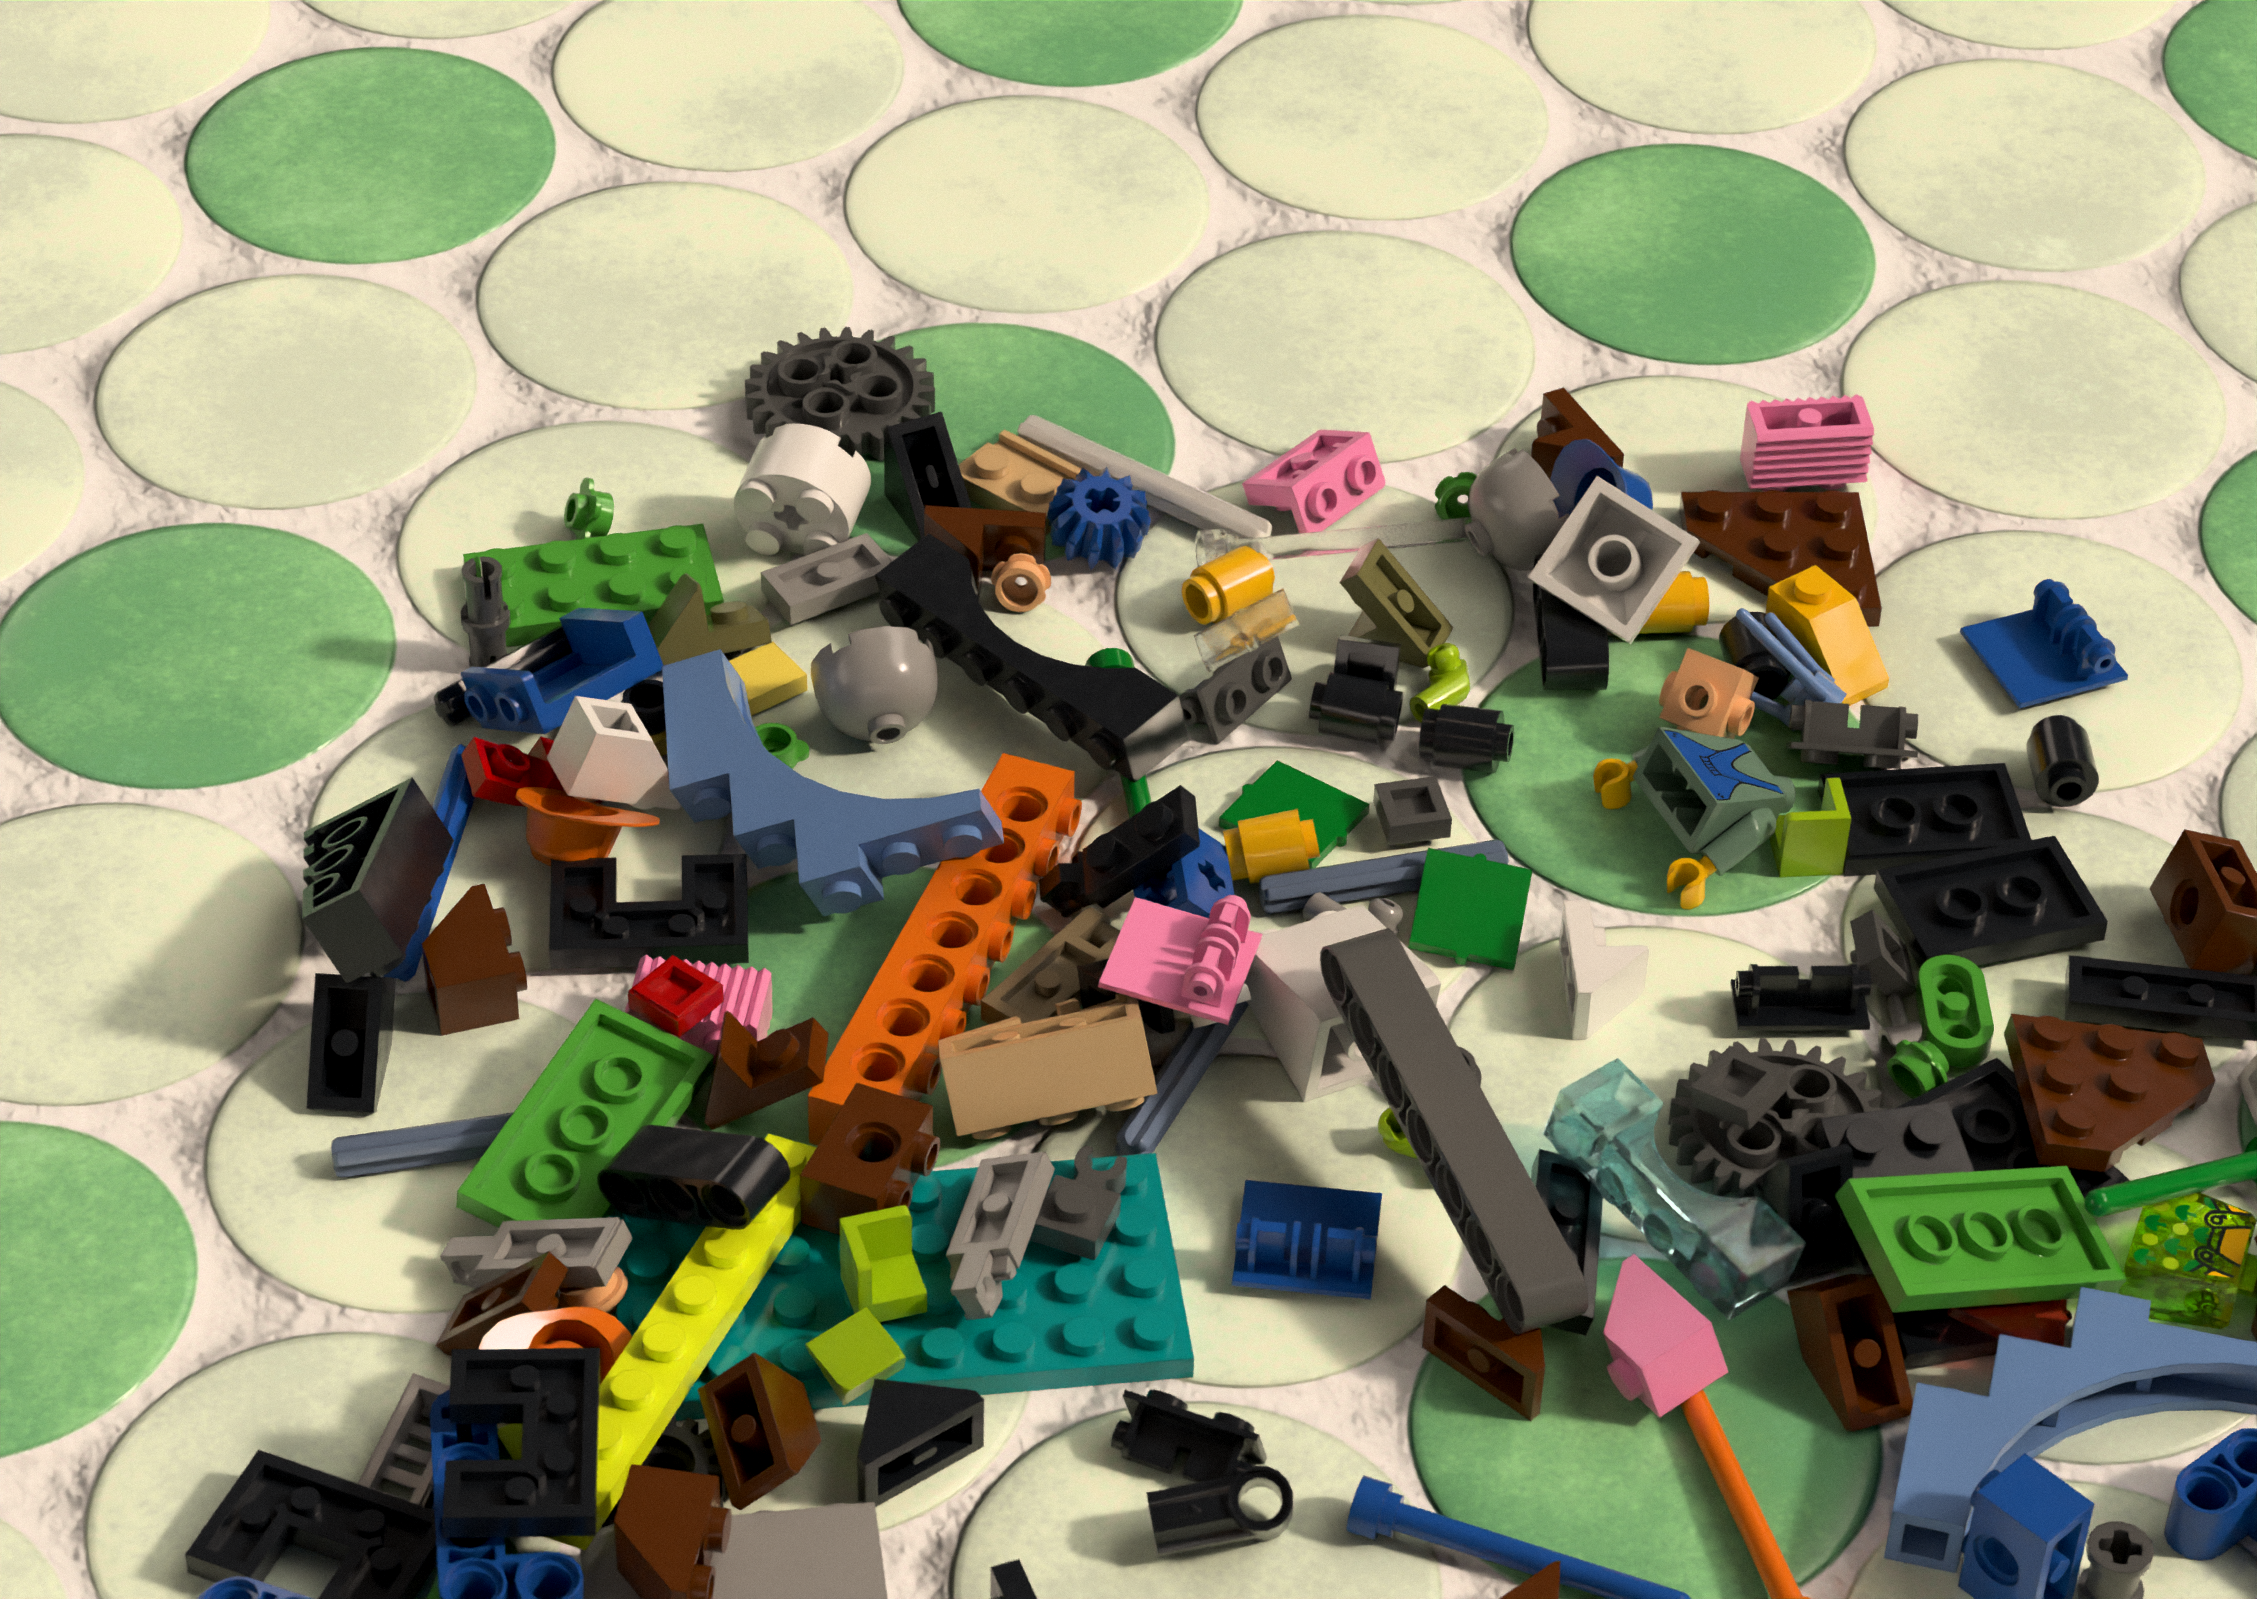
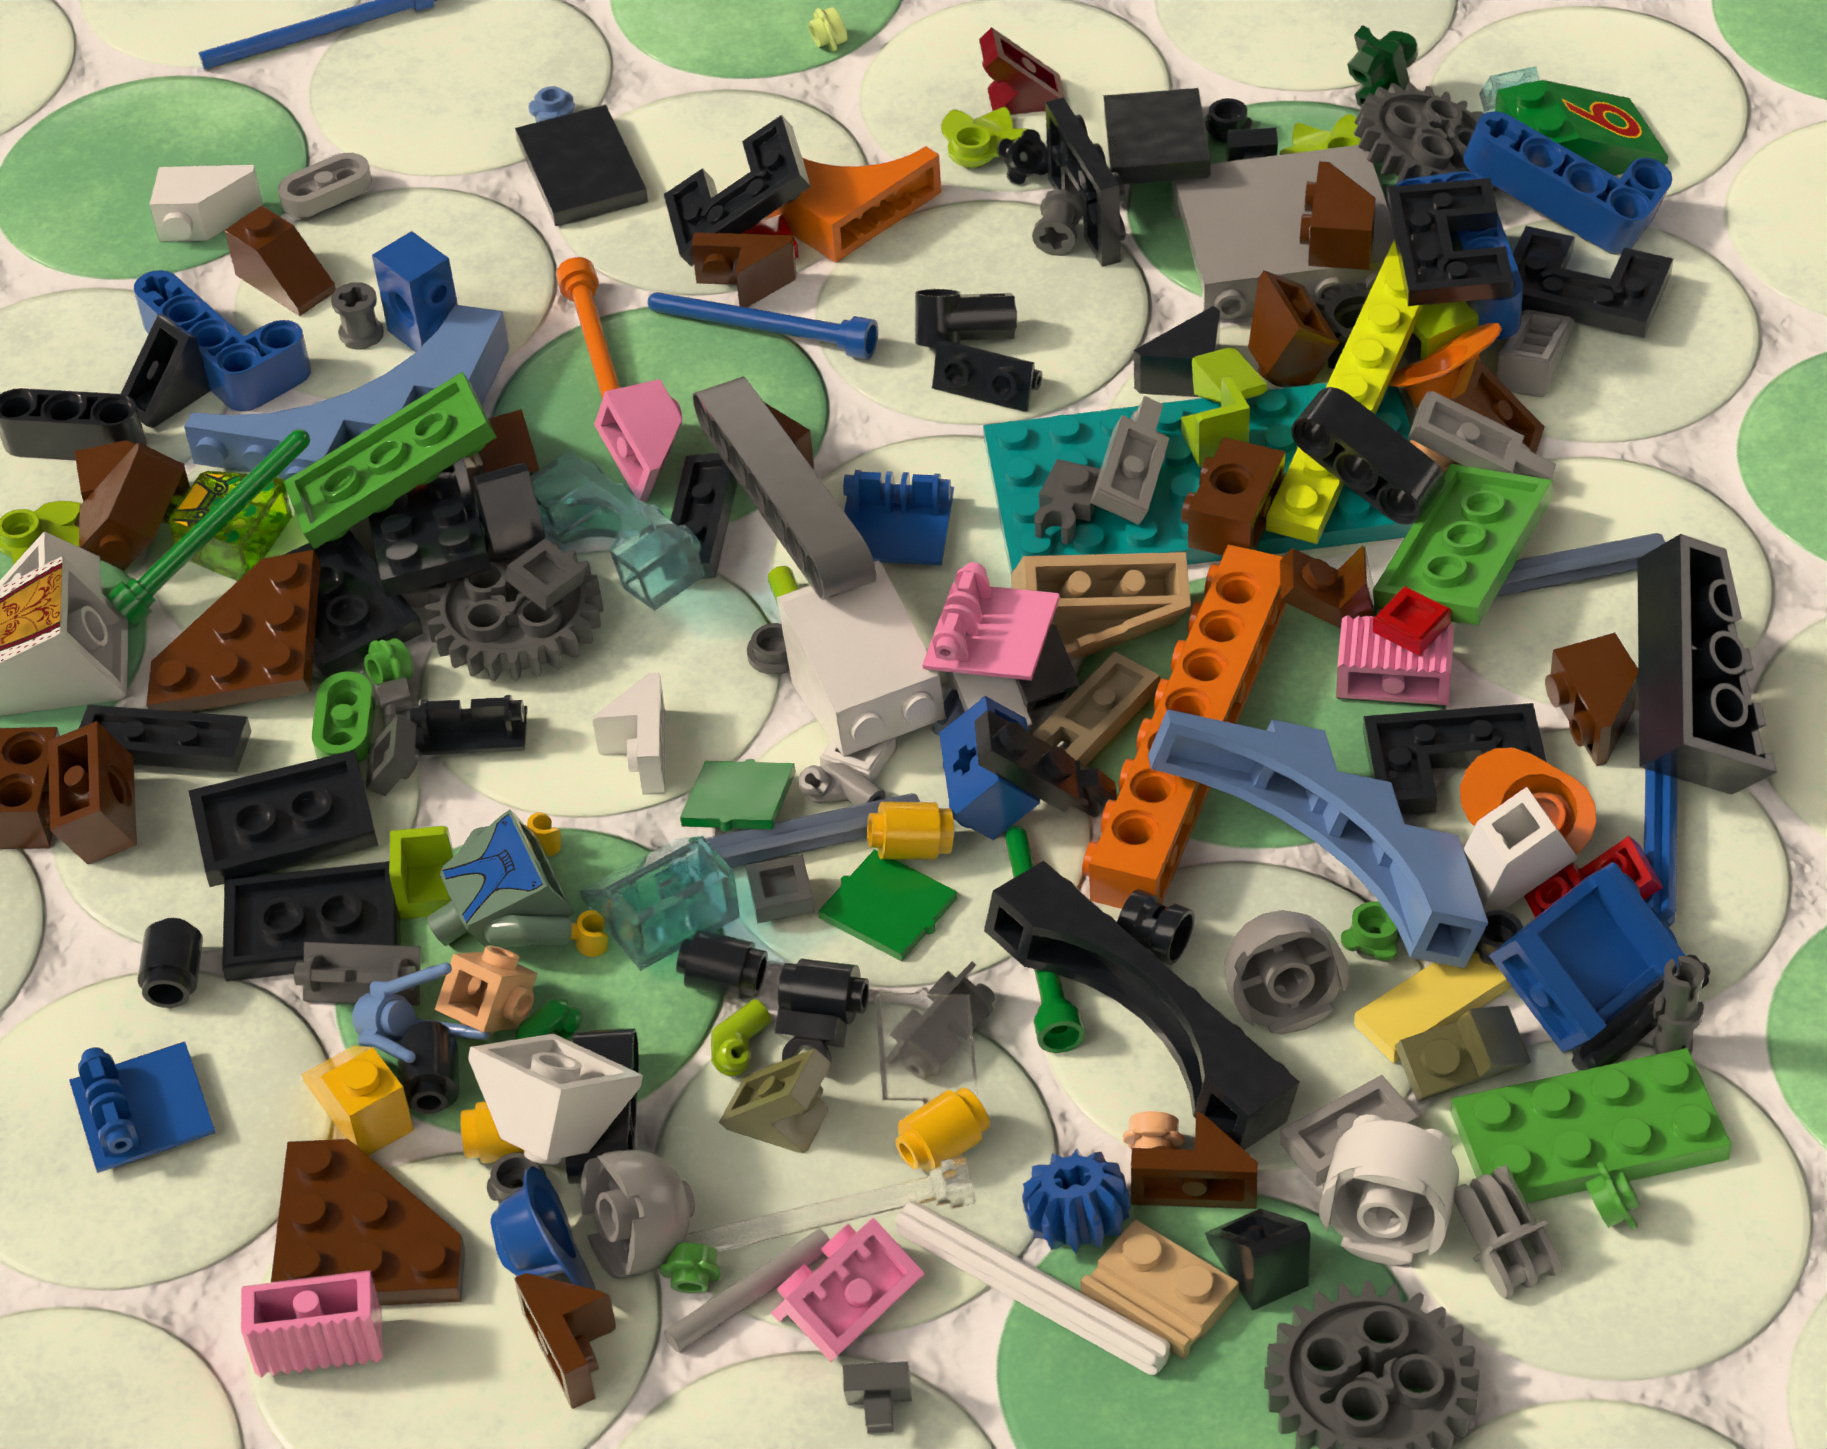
camera: 175 degrees left, 5 degrees up
none -> green arm [514,998,583,1040]
none -> clear light blue slope [580,836,740,971]
none -> light grey bar [664,1229,830,1352]
none -> dark grey tile [843,1361,912,1434]
none -> black wheel [1117,888,1195,965]
none -> light grey arm [1454,1165,1561,1298]

